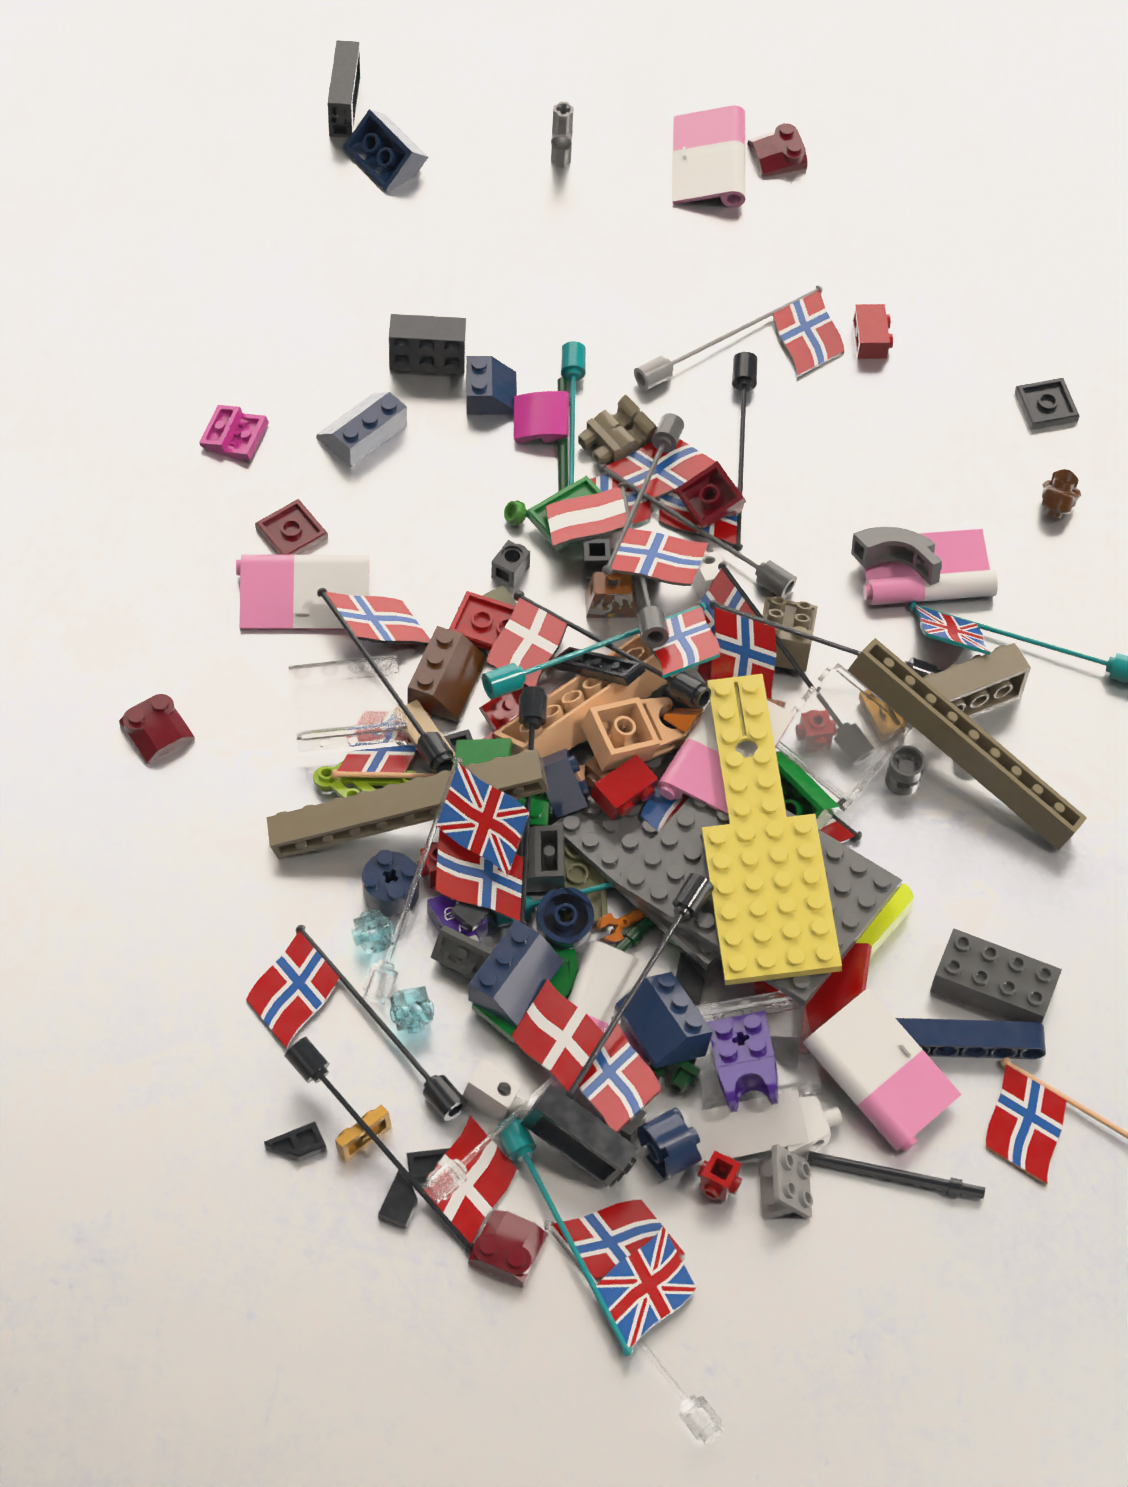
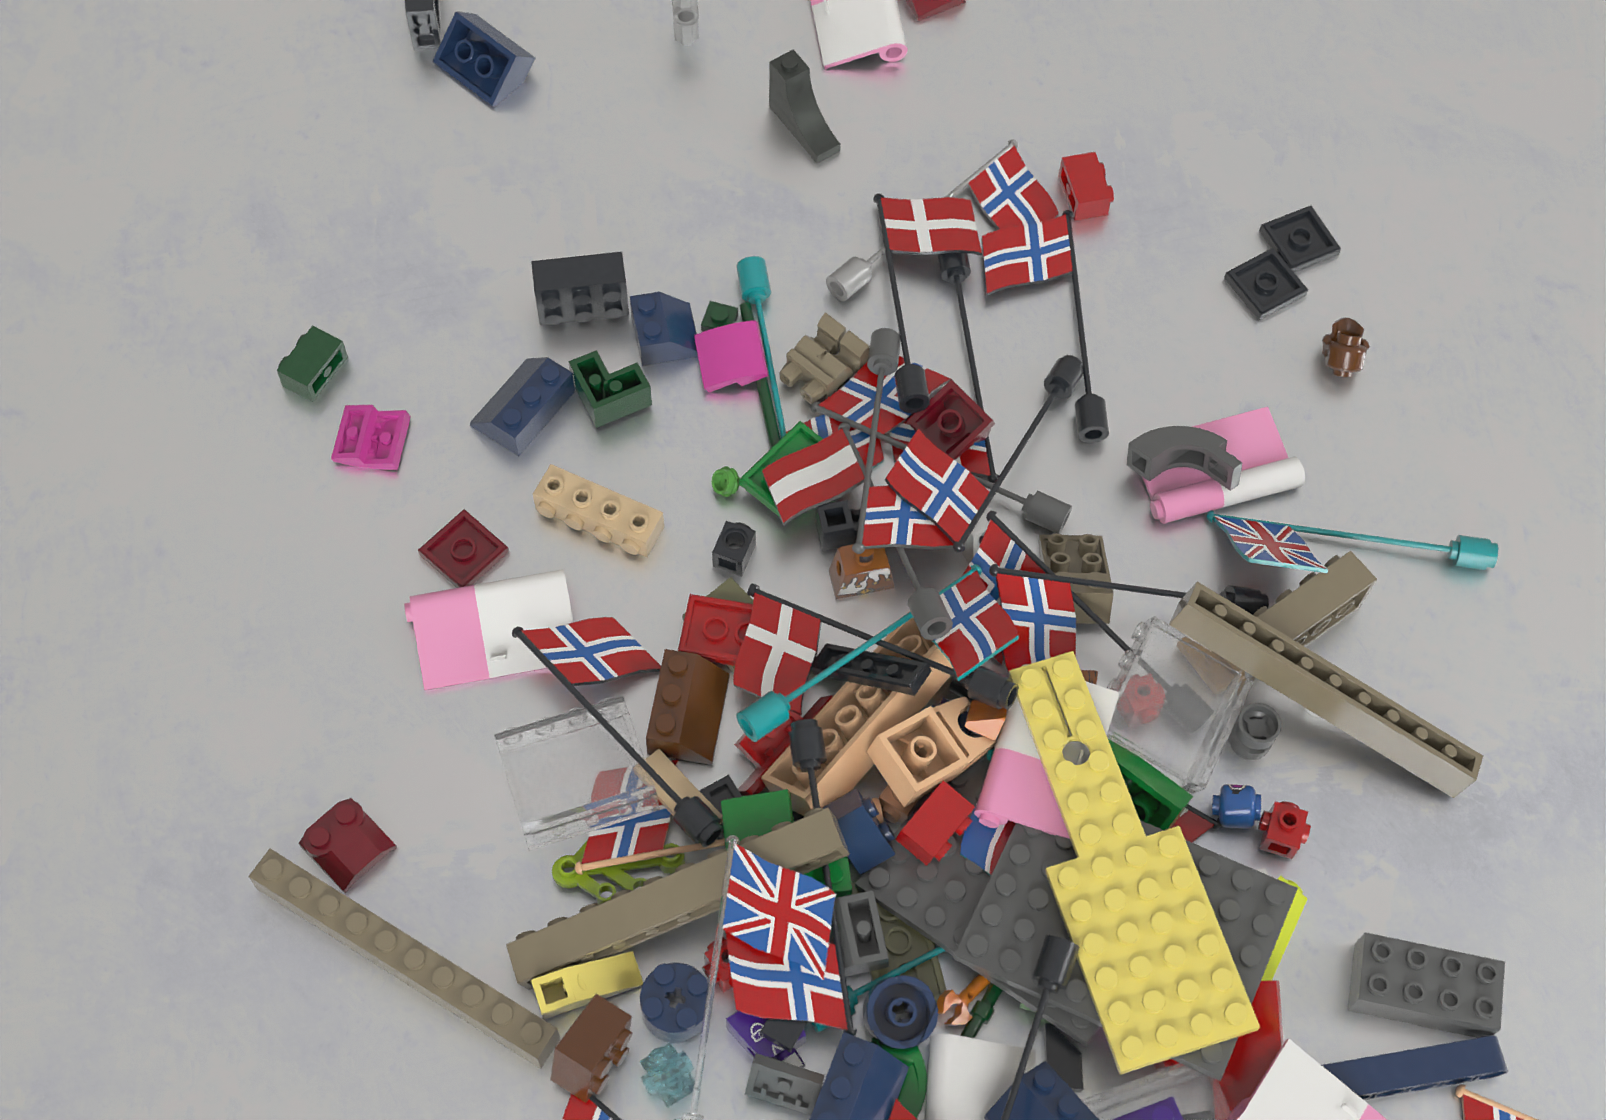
camera: 10 degrees left, 5 degrees up
none -> dark tan brick [248,848,561,1069]
none -> dark green brick [277,325,348,402]
none -> light yellow slope [531,951,643,1020]
none -> tan brick [533,464,664,557]
none -> reddish brown brick [550,994,633,1103]
none -> dark green brick [568,350,652,428]
none -> dark green plate [701,301,738,332]
none -> pearl dark grey arch [769,49,841,163]
none -> flag [873,193,982,413]
none -> flag [885,355,1083,553]
none -> flag [981,210,1109,443]
none -> blue head [1212,784,1261,829]
none -> black tile [1224,248,1308,321]
none -> red brick [1258,801,1311,859]

